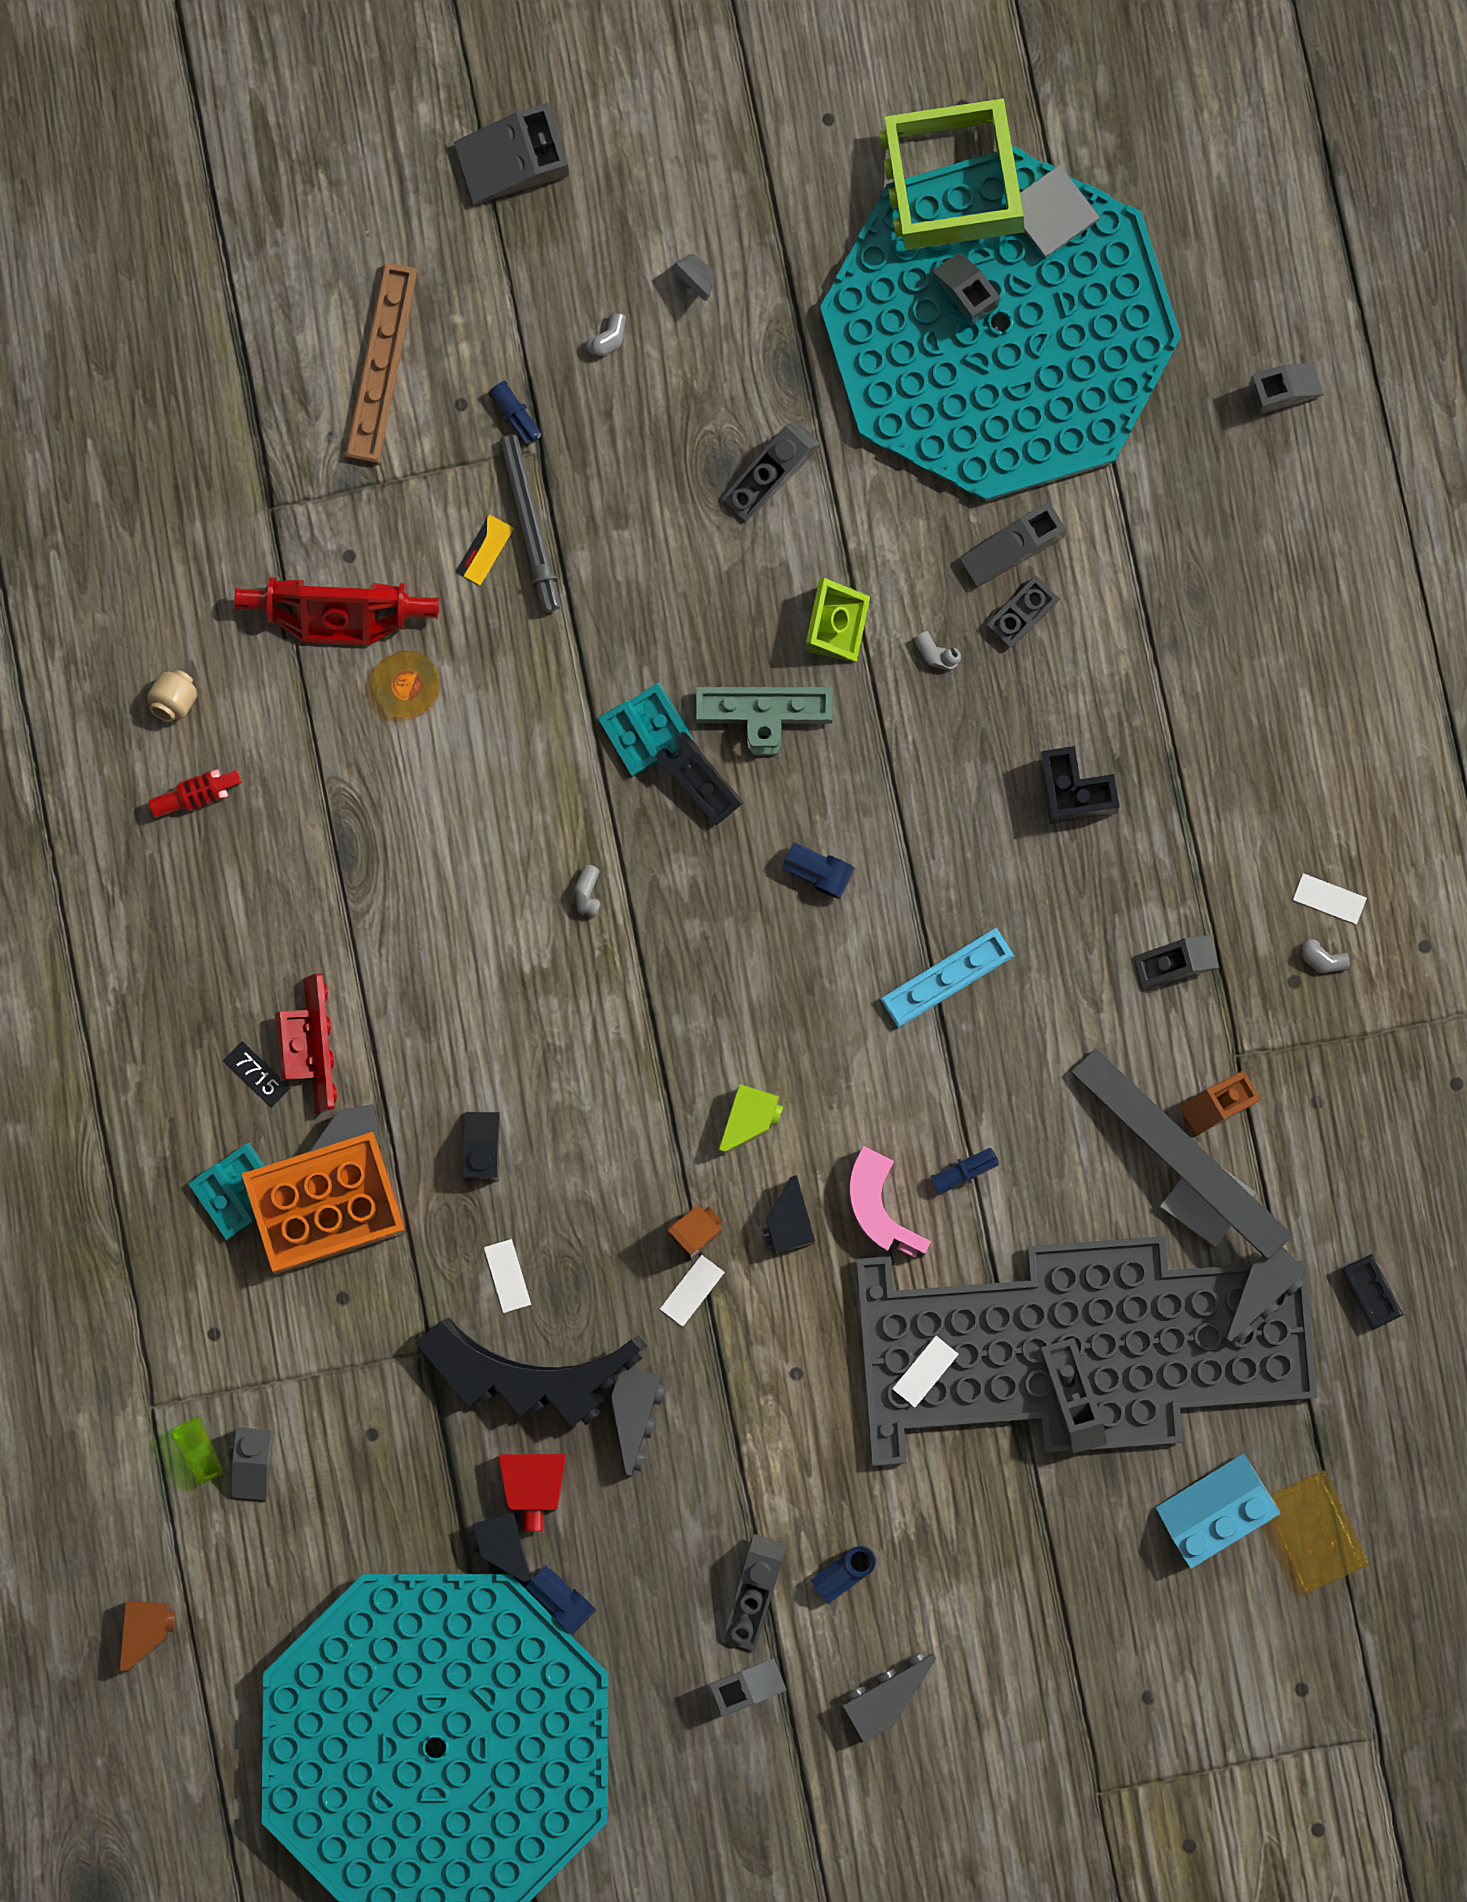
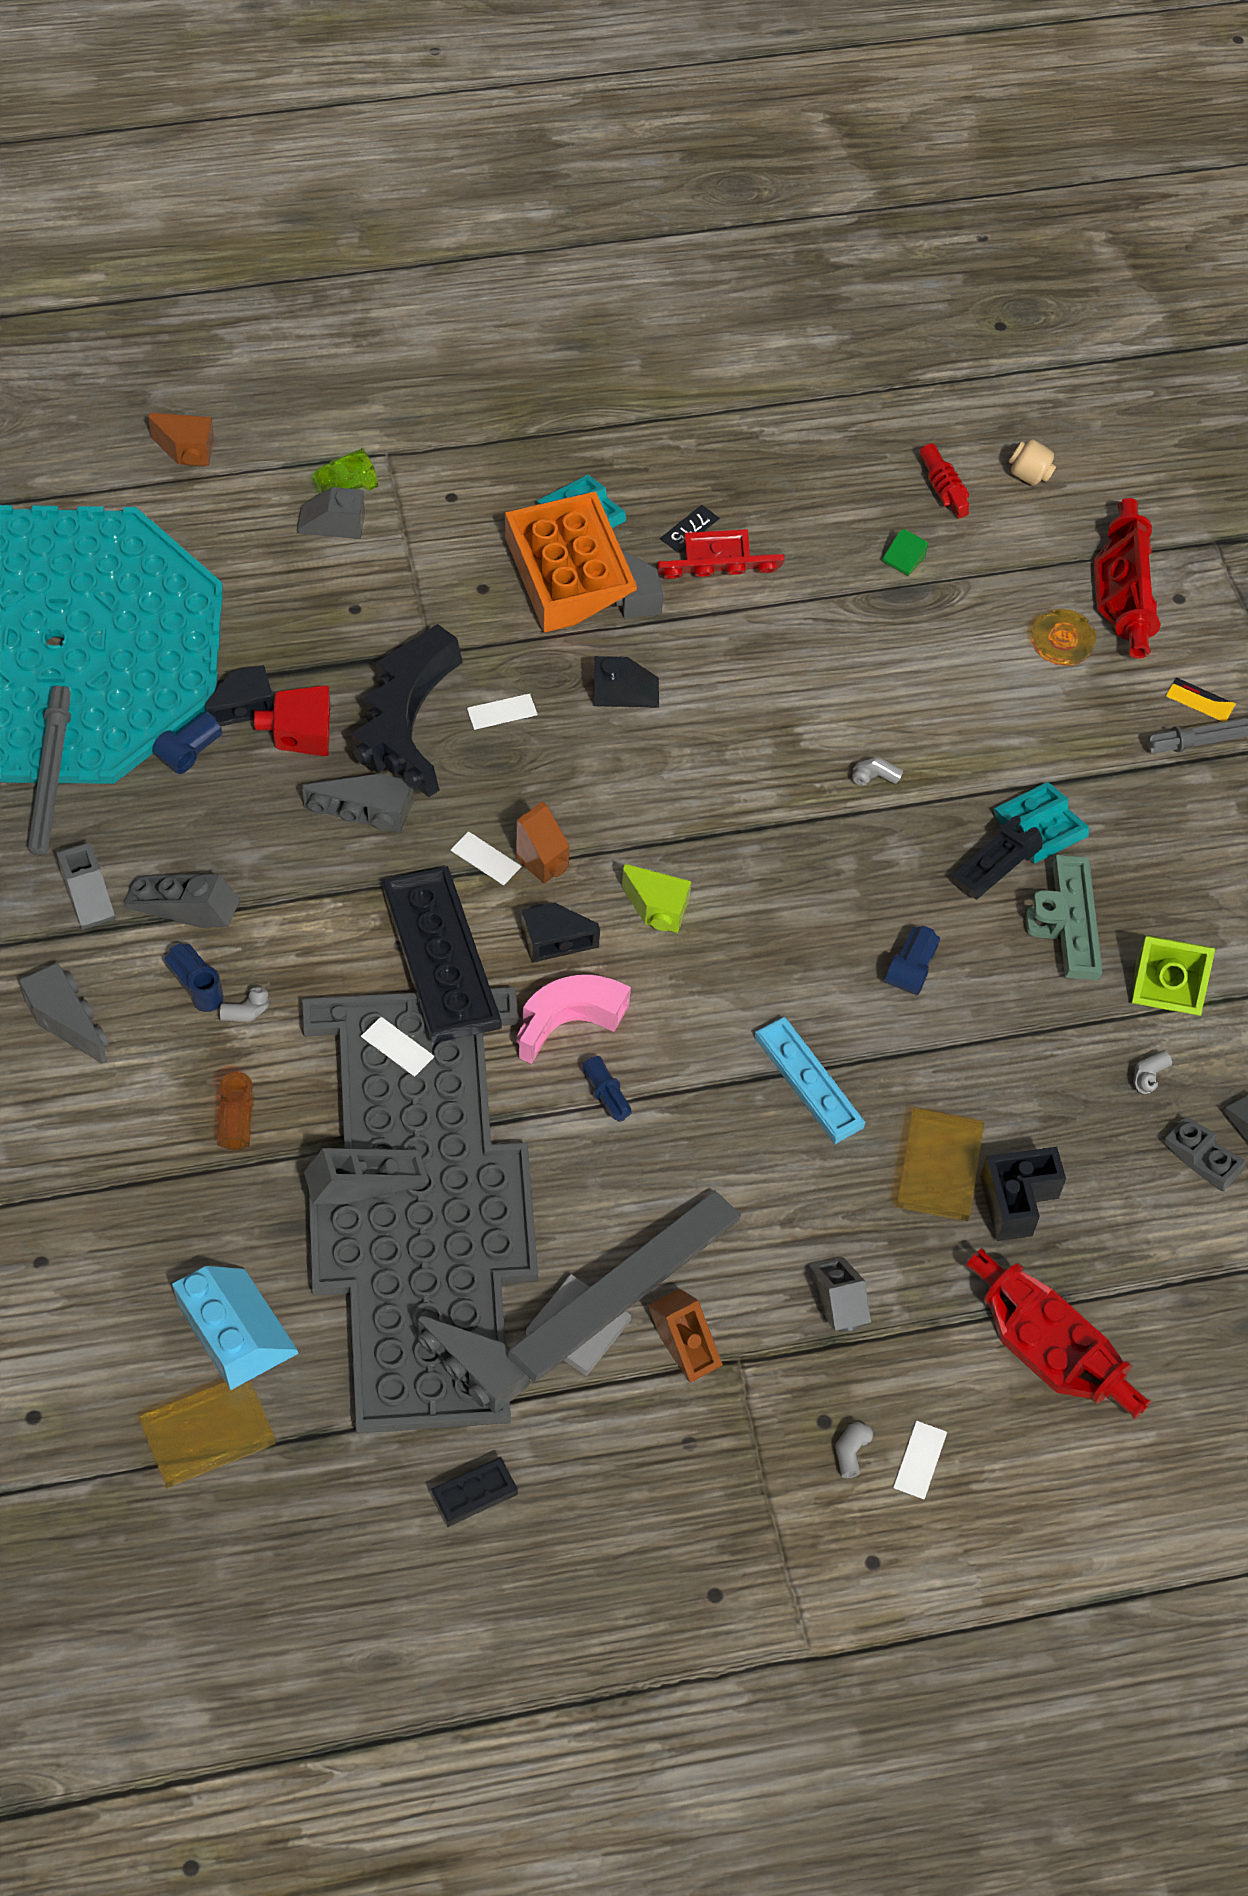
camera: 85 degrees right, 25 degrees down
none -> dark grey axle [28,686,72,855]
none -> clear orange piece [218,1072,254,1150]
none -> light grey arm [220,987,270,1022]
none -> black tile [381,866,502,1044]
none -> green slope [882,529,928,576]
none -> clear yellow tile [896,1108,984,1221]
none -> red plate [966,1248,1151,1419]

